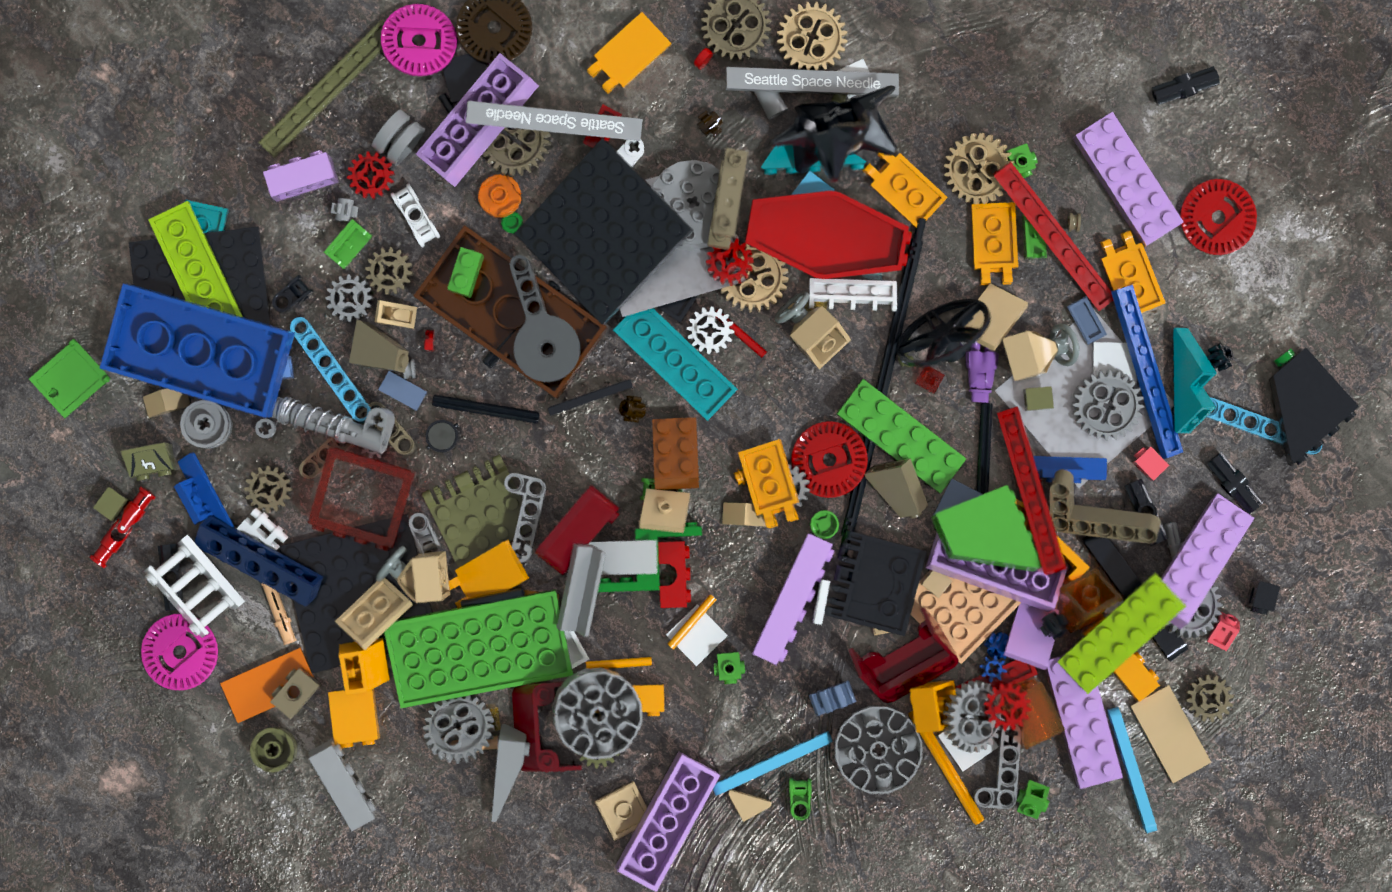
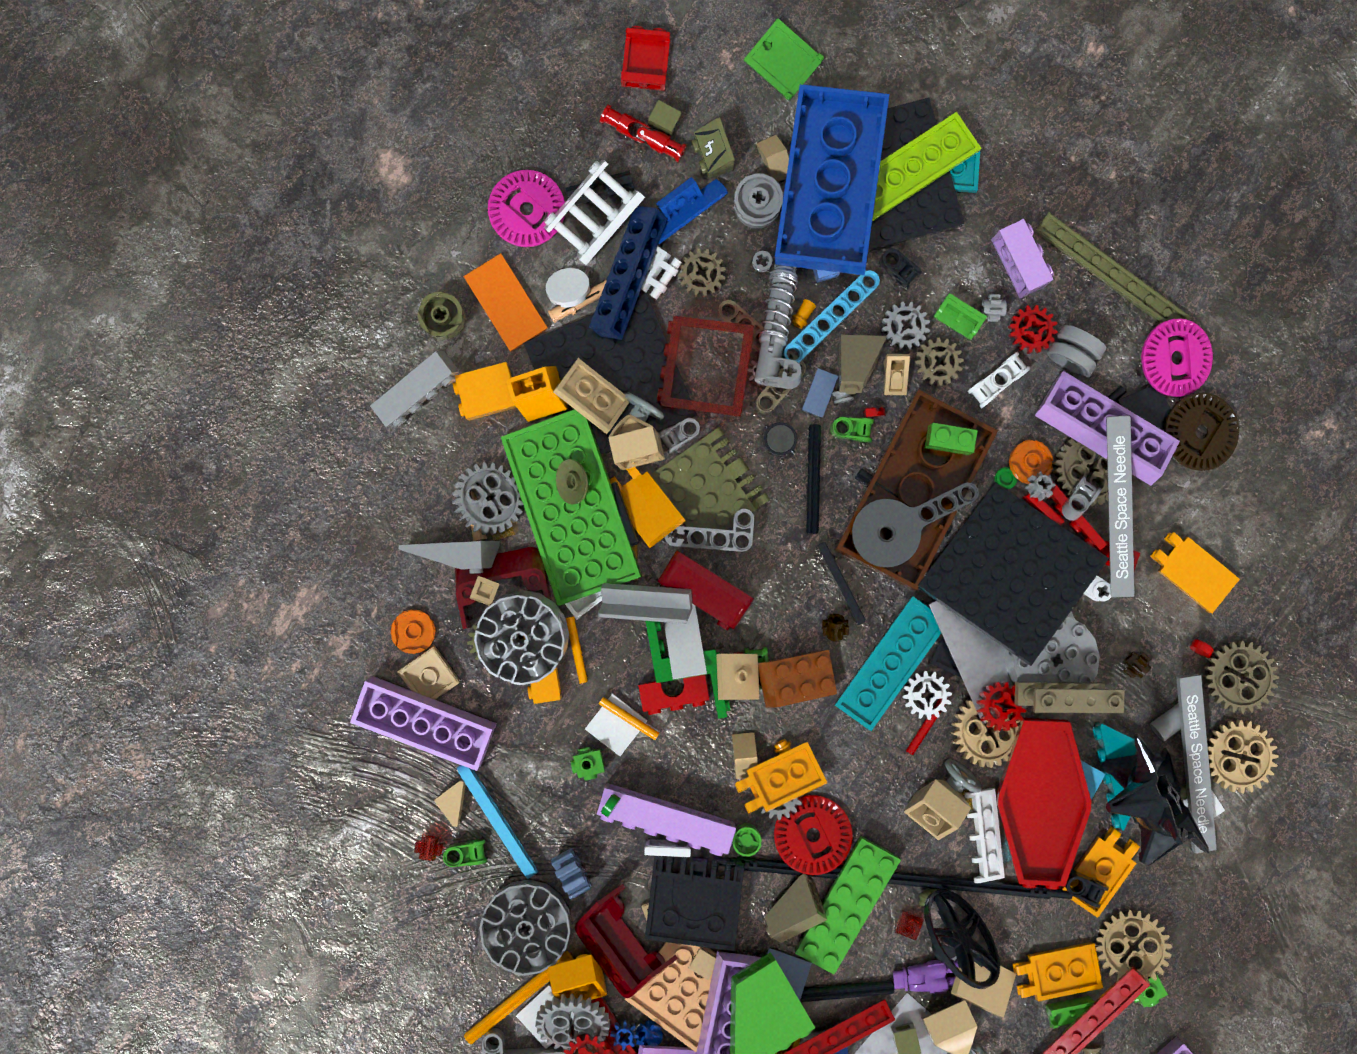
camera: 75 degrees right, 0 degrees up
dark tan brick [271,668,322,719] -> none
none -> orange tile [391,609,436,654]
none -> clear red gear [414,835,443,861]
none -> tan plate [470,576,499,606]
none -> white tile [546,268,591,308]
none -> olive dish [556,459,588,505]
none -> green tile [601,794,621,818]
none -> red panel [621,26,670,91]
none -> light orange pin [791,299,816,329]
none -> bright green piece [830,417,874,443]
none -> red tile [1022,492,1065,526]
none -> light grey gear [1025,471,1056,501]
none -> red plate [1045,479,1107,552]
none -> light grey piece [1062,476,1102,521]
none -> black piece [1064,870,1109,908]

